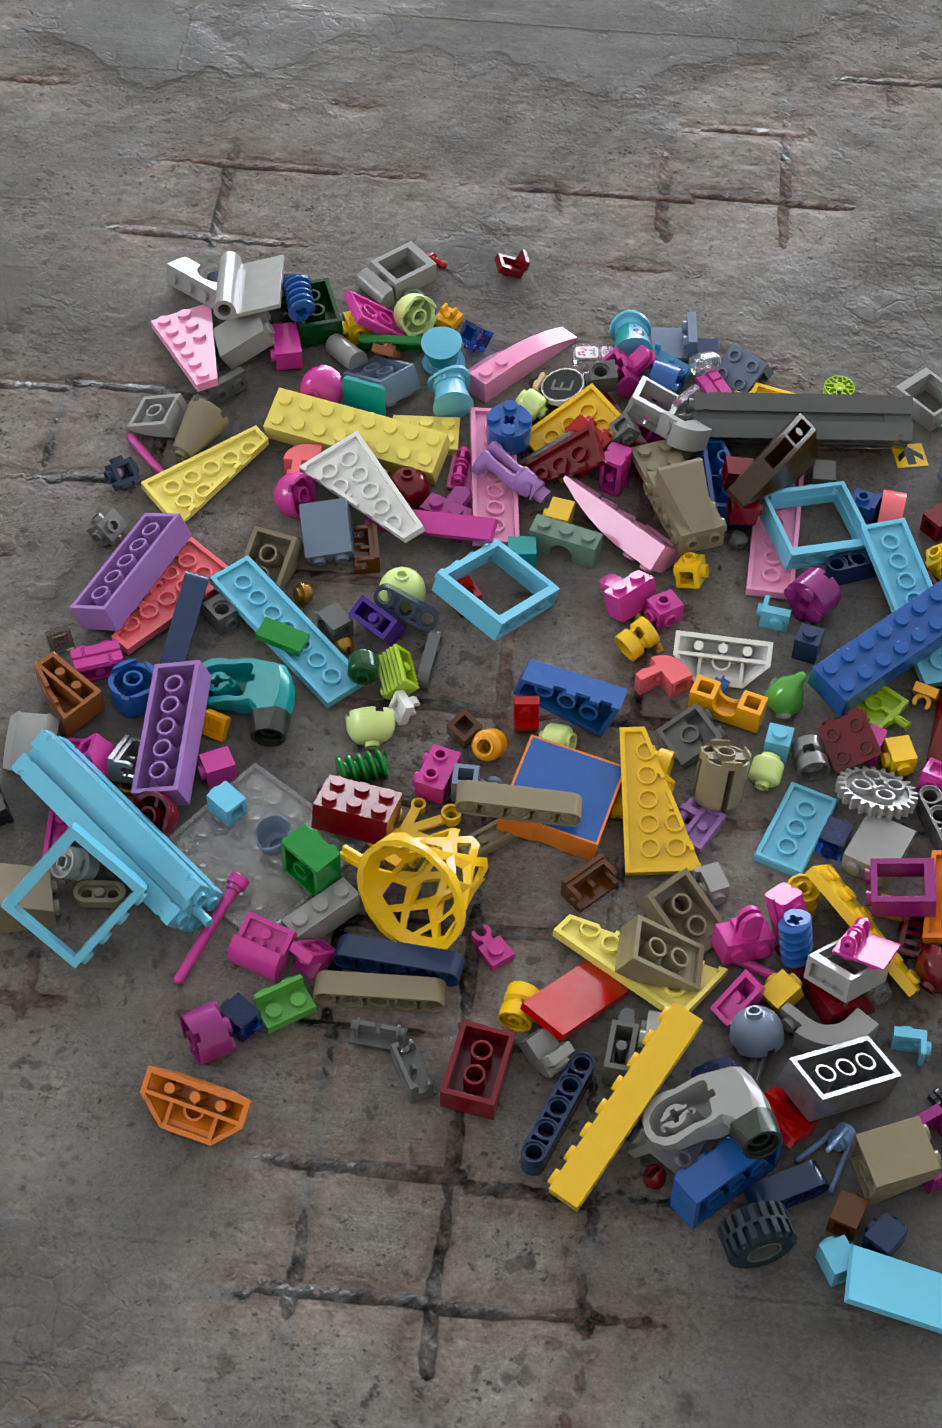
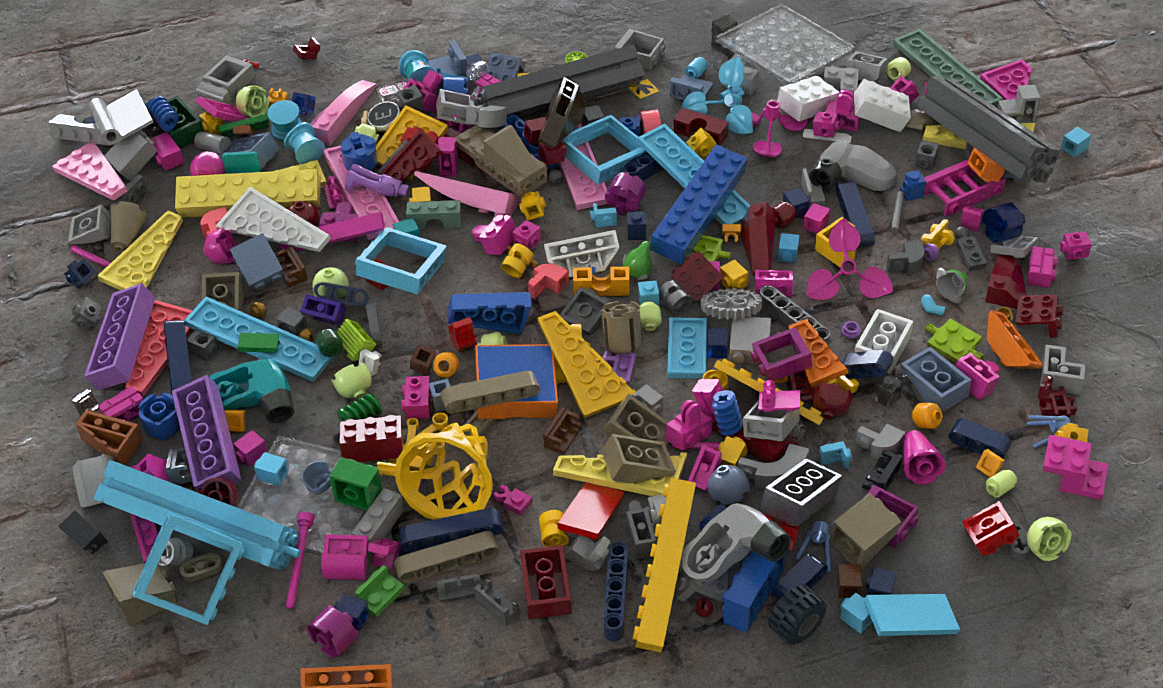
camera: 20 degrees left, 5 degrees down
dark grey bracket [609,411,642,446] -> none

